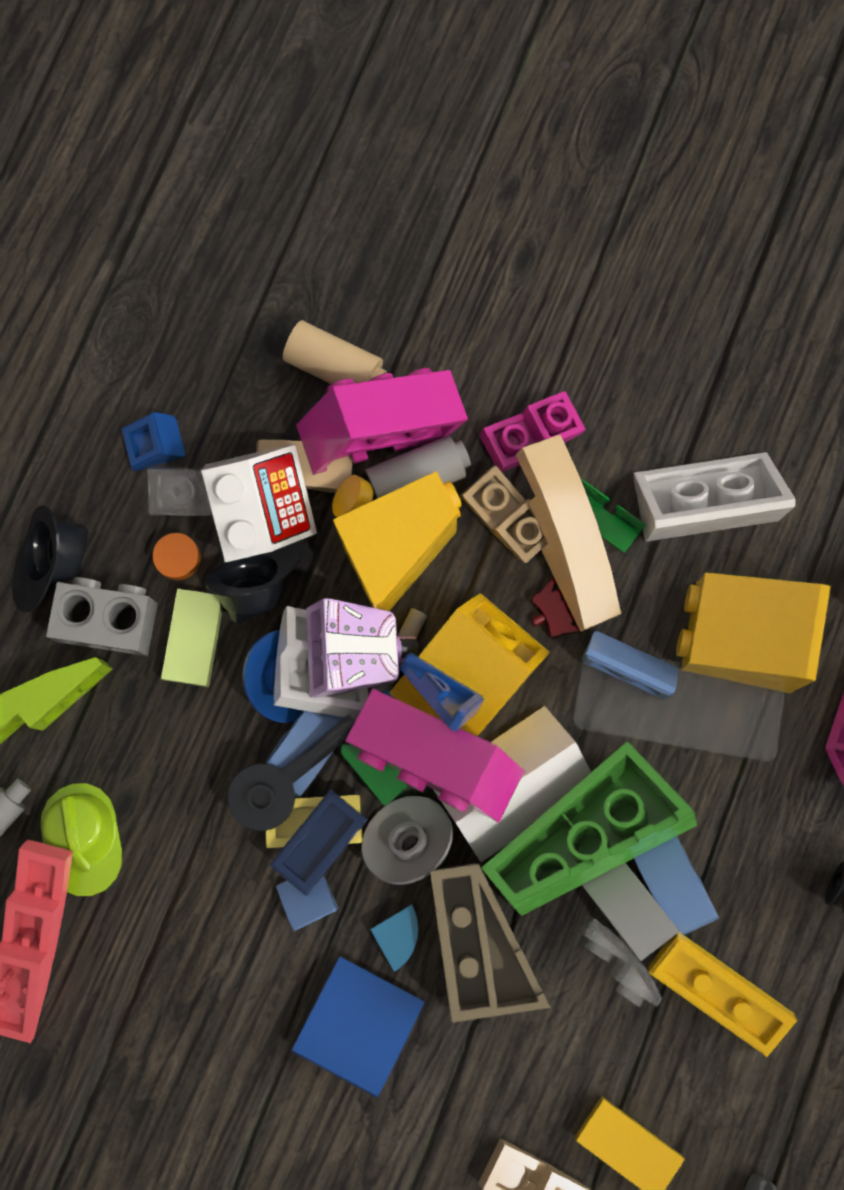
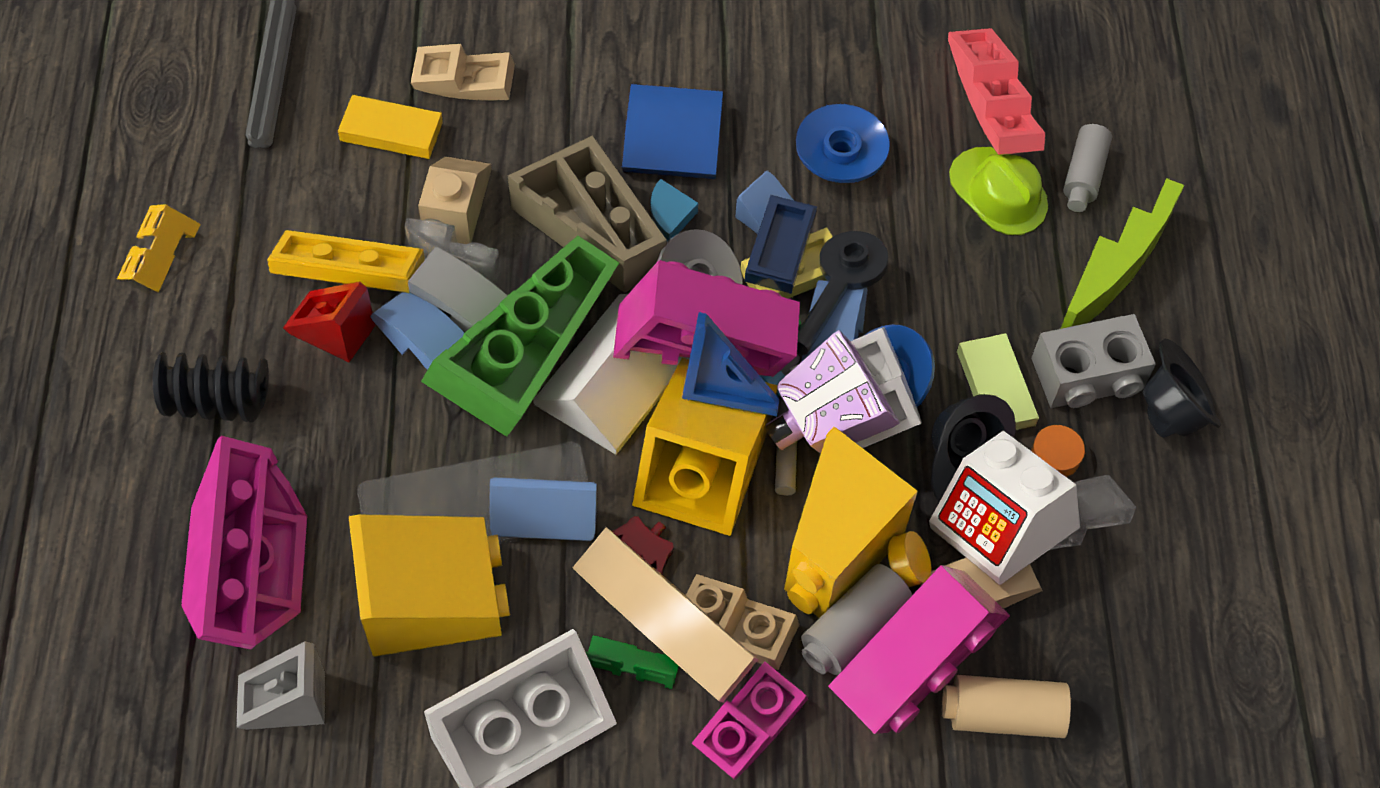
camera: 150 degrees right, 20 degrees down
blue slope [121,412,185,471] -> none
none -> red slope [283,282,376,363]
none -> tan slope [418,157,492,246]
none -> blue dish [796,104,890,183]

